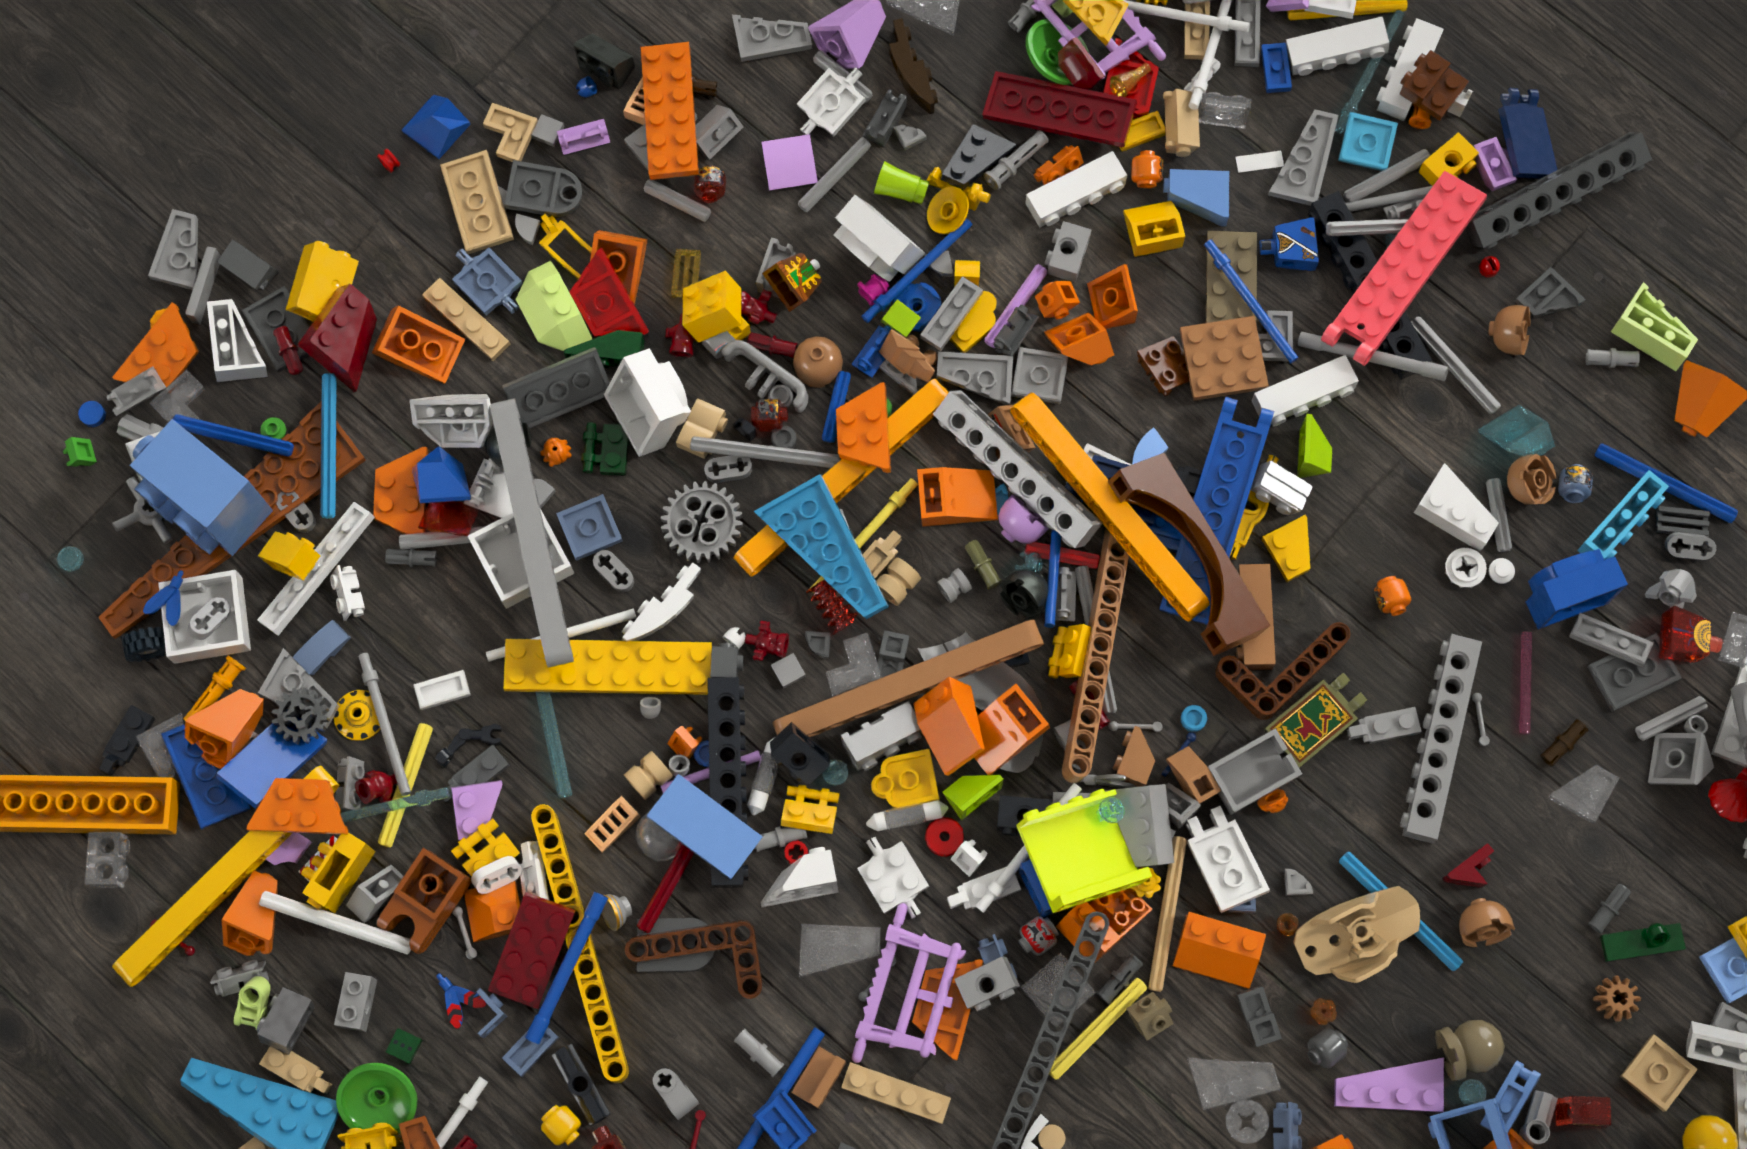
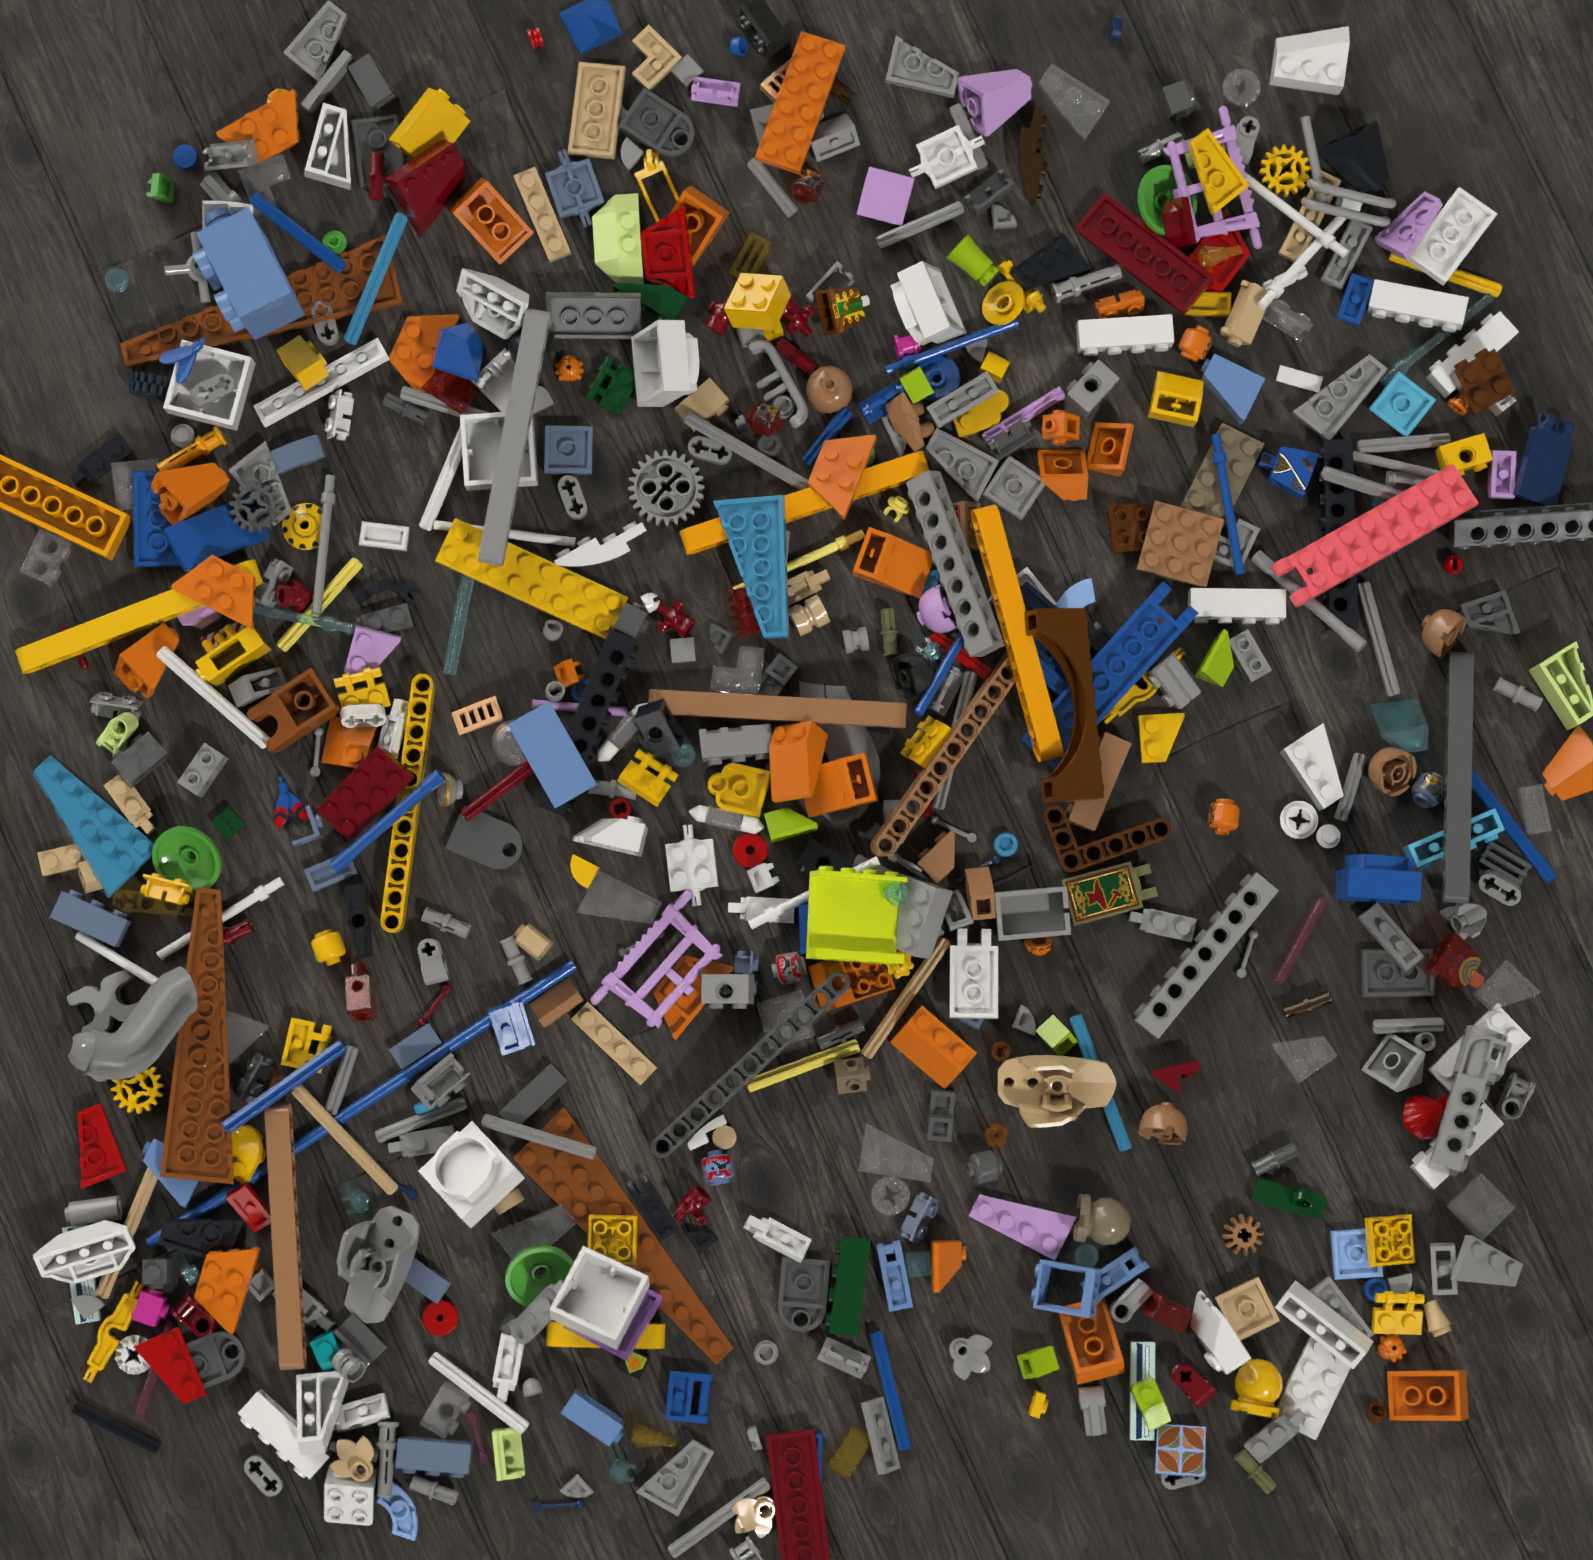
camera: 15 degrees right, 10 degrees up
tan wheel [623,751,673,800] -> none
reddish brown beam [625,920,762,999] -> none
none -> light grey plate [171,424,195,448]
none -> white axle [419,427,462,531]
none -> light grey pin [421,907,471,939]
none -> tan brick [514,923,554,961]
none -> yellow brick [570,854,600,889]
none -> light yellow plate [884,496,910,522]
none -> lime brick [1035,1015,1078,1056]
none -> white wedge [1190,1290,1251,1375]
none -> light grey brick [1230,629,1272,685]
none -> dark grey beam [1443,651,1474,904]
none -> clear tile [1517,784,1552,835]

